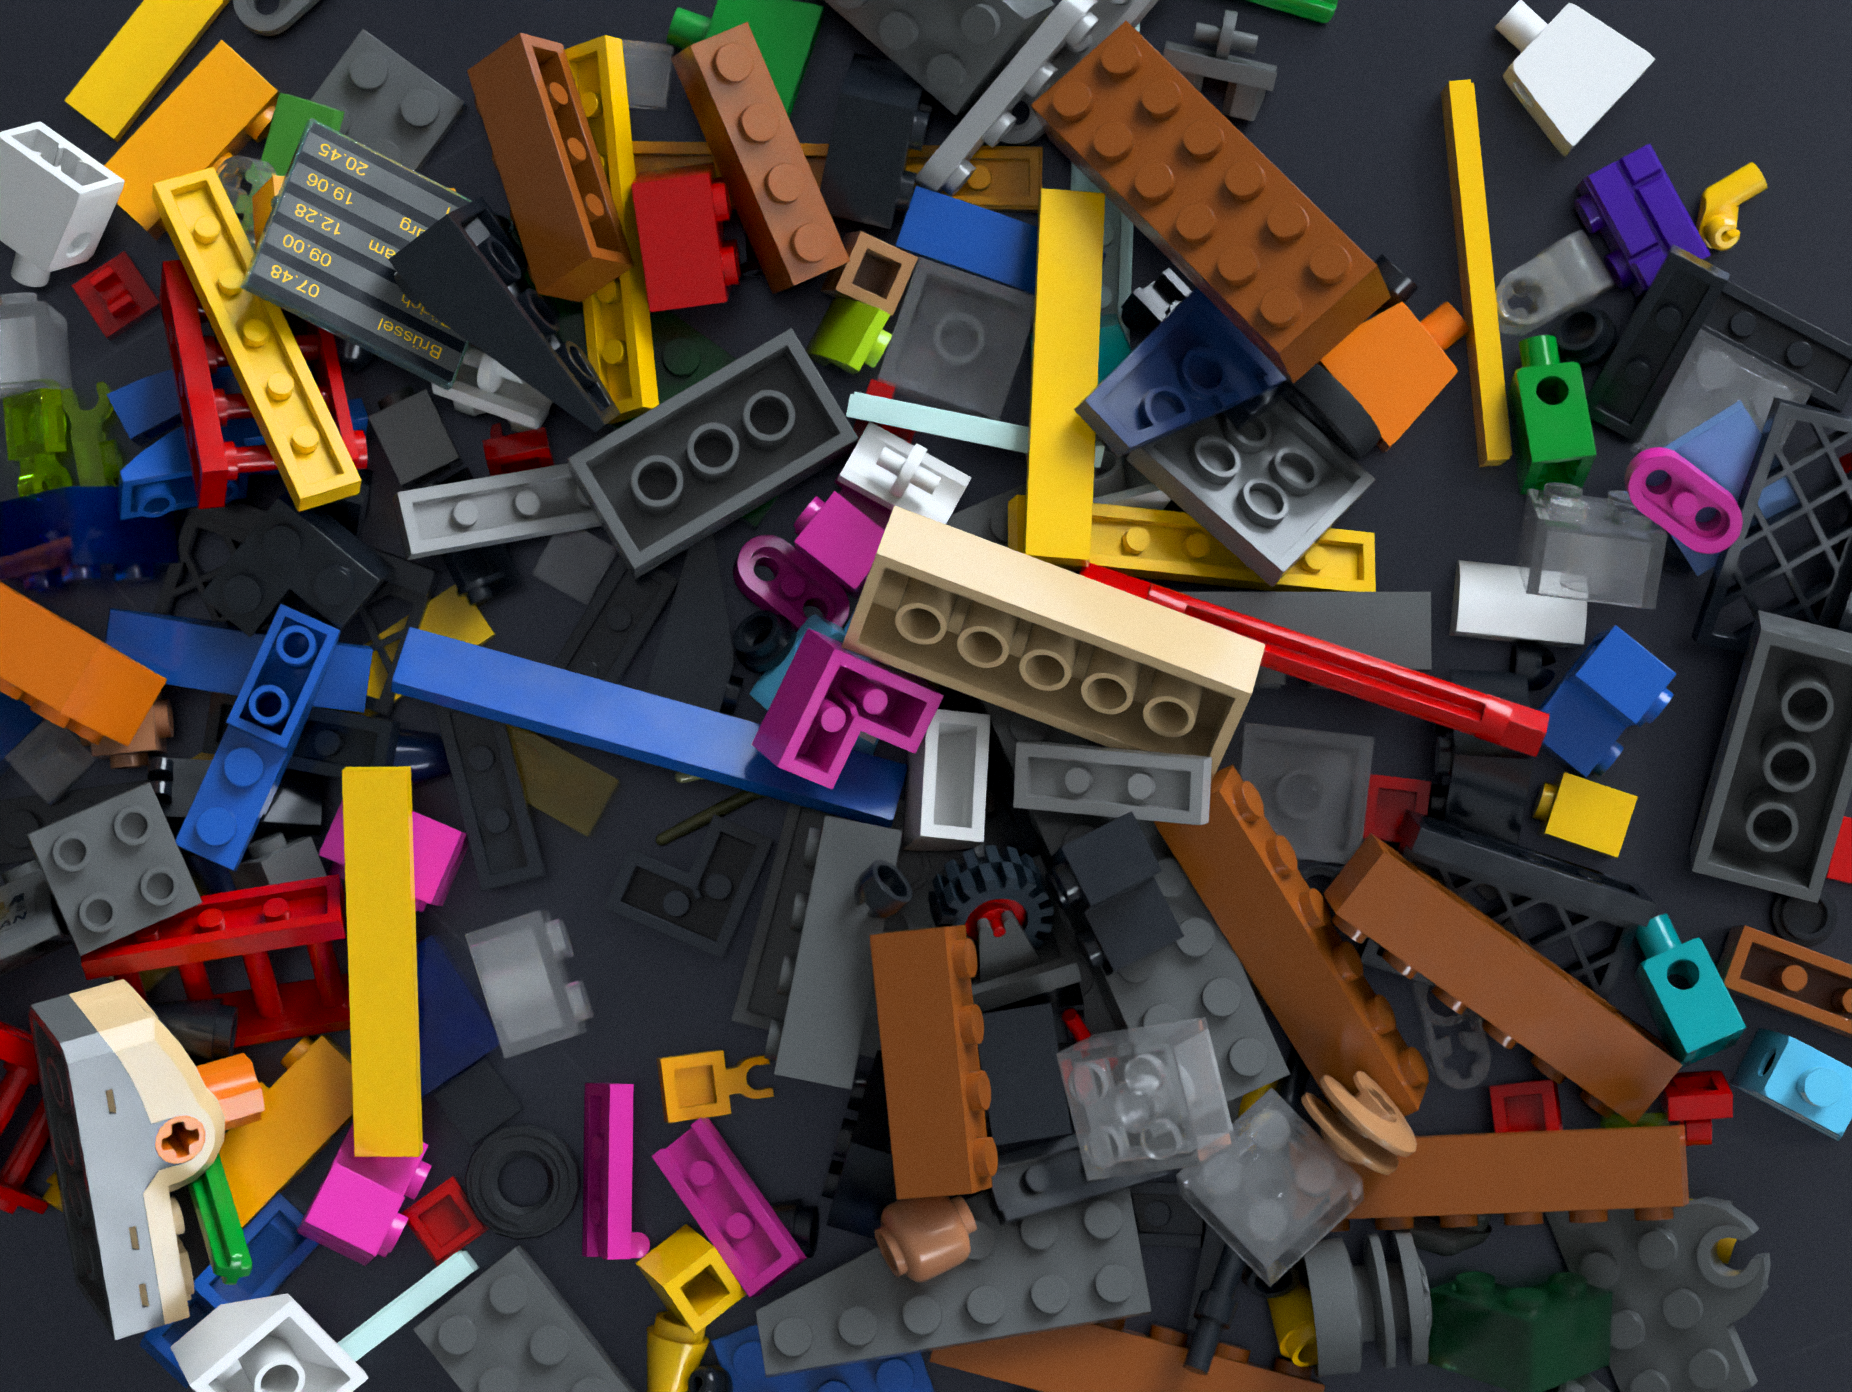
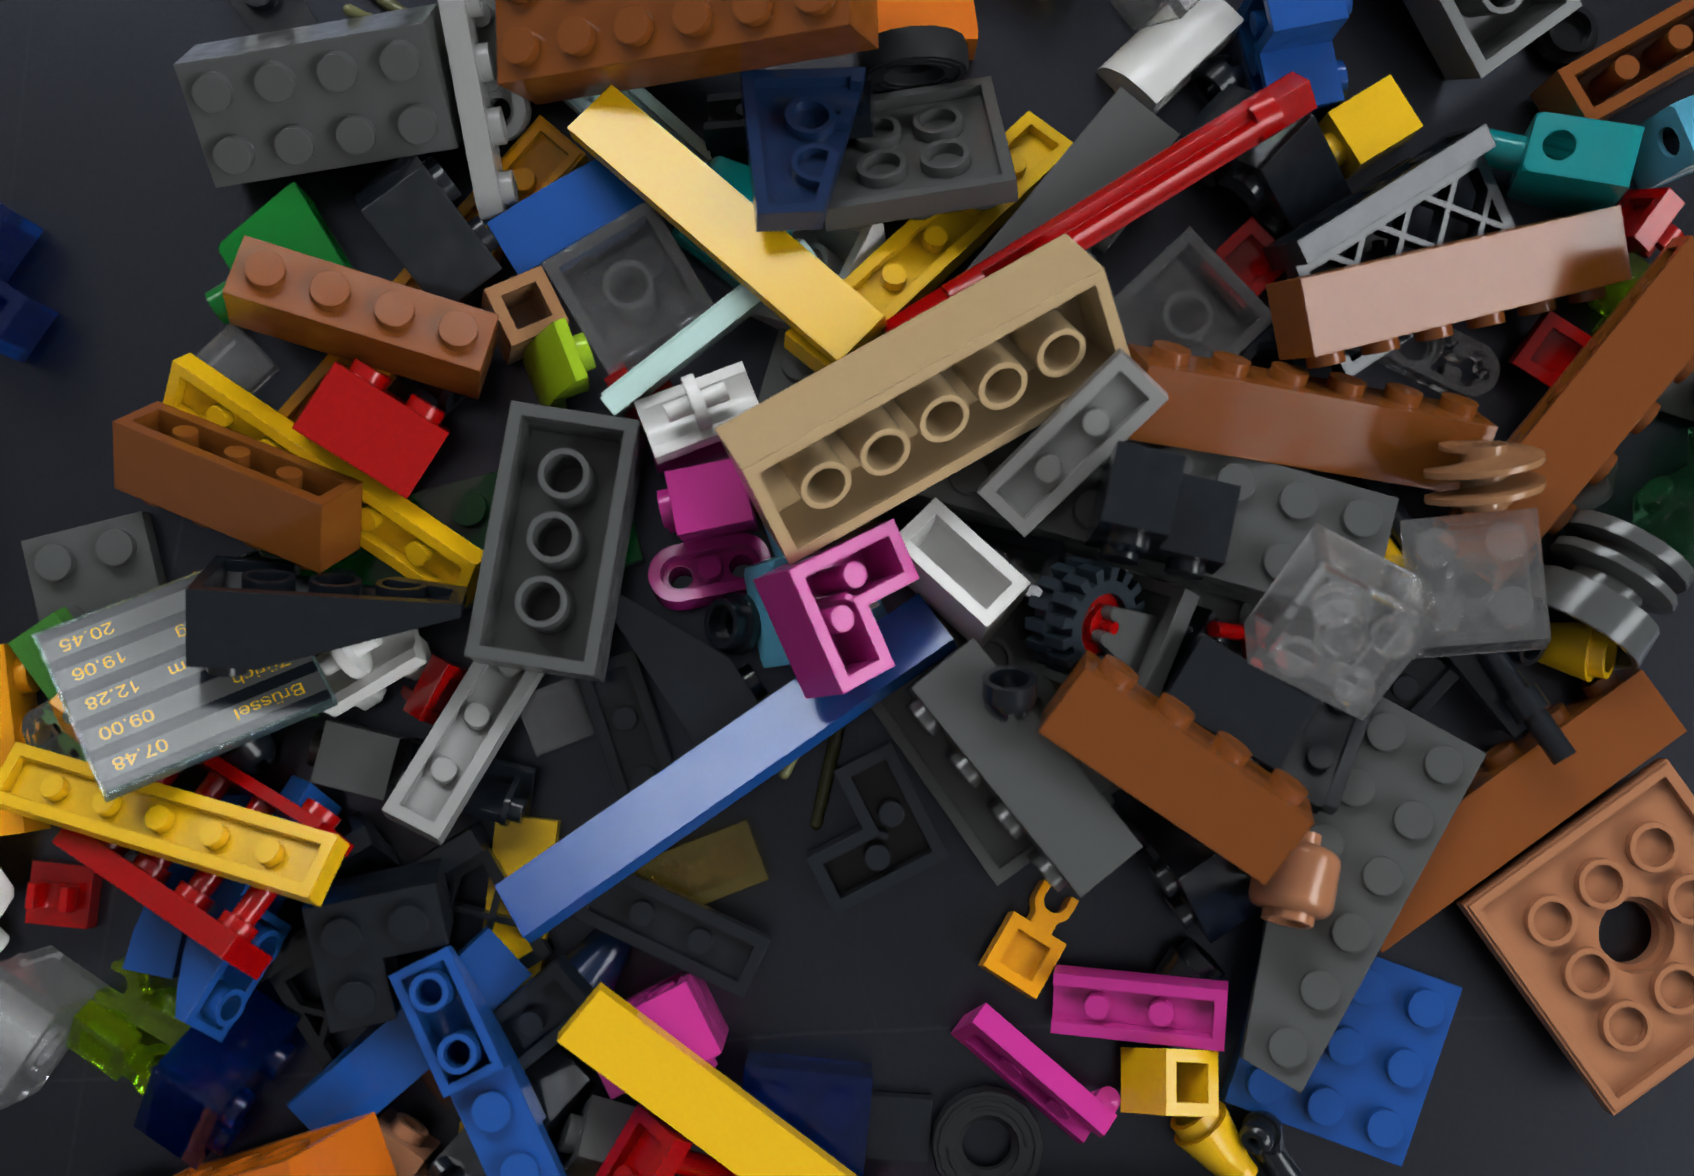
camera: 50 degrees left, 0 degrees up
clear brick [465,910,594,1059] -> none

